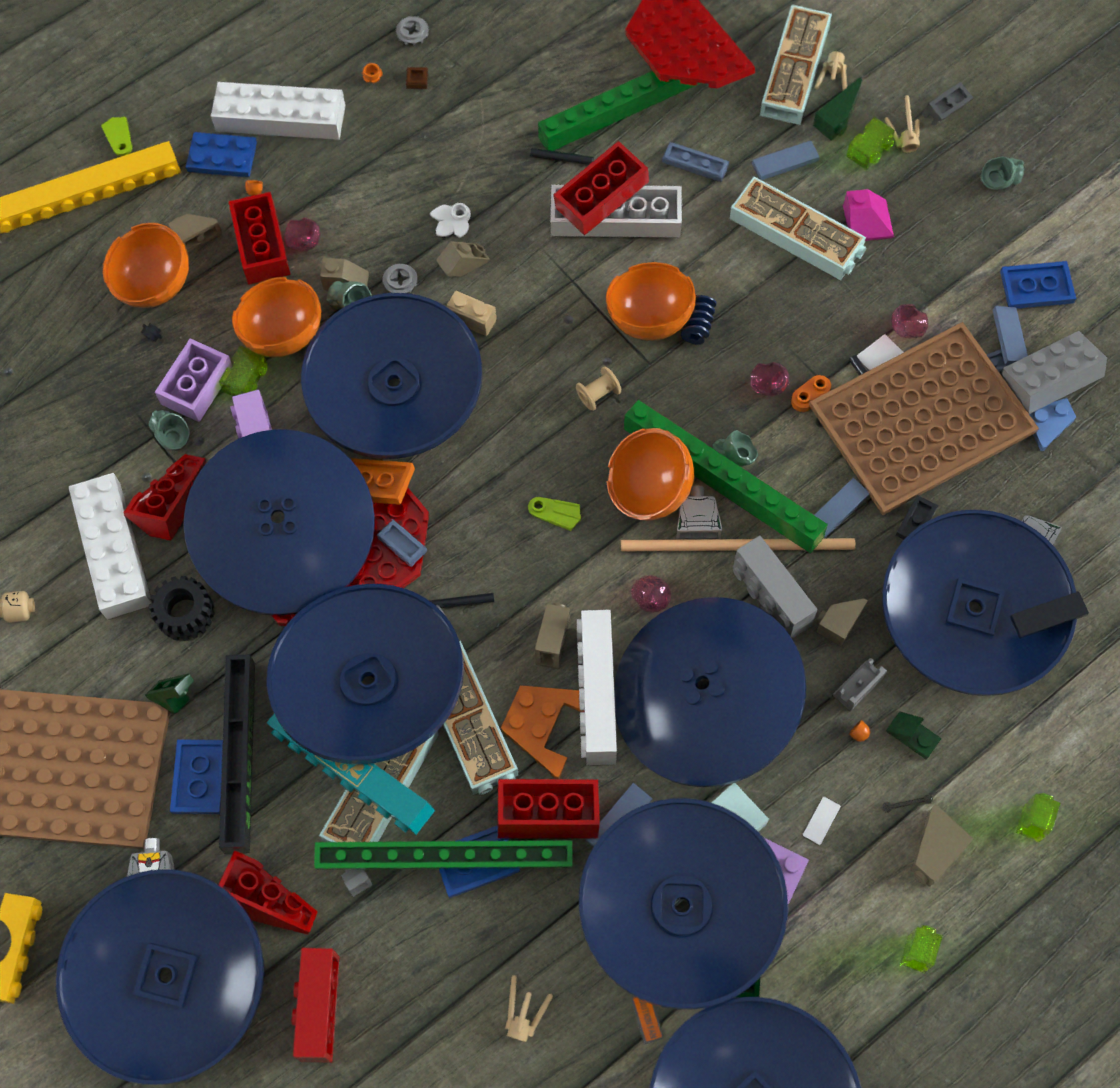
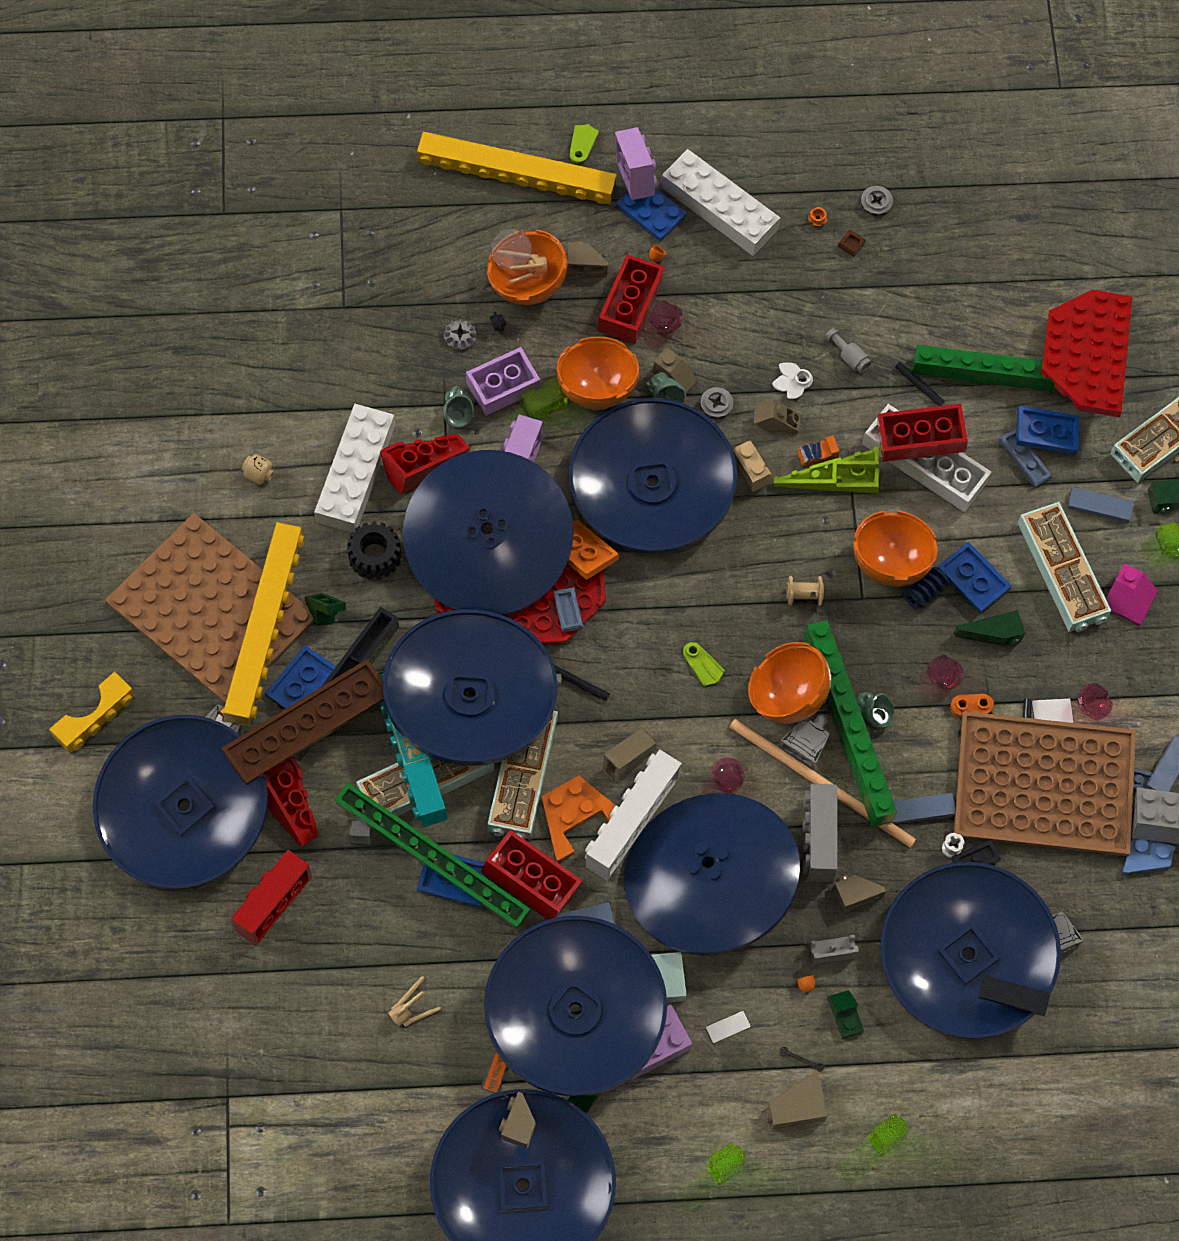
camera: 30 degrees right, 0 degrees up
none -> reddish brown plate [221,659,384,786]
none -> yellow brick [223,522,305,726]
none -> light grey gear [444,318,476,350]
none -> clear tile [491,229,532,270]
none -> tan plant [497,250,547,284]
none -> dark tan slope [499,1092,536,1149]
none -> lavender brick [615,127,657,200]
none -> lime wedge [774,446,880,494]
none -> orange leg [797,435,840,468]
none -> light grey piece [825,328,872,373]
none -> blue plate [937,542,1012,614]
none -> white bush [942,833,964,858]
none -> dark green slope [954,610,1025,646]
none -> blue plate [1016,406,1079,455]

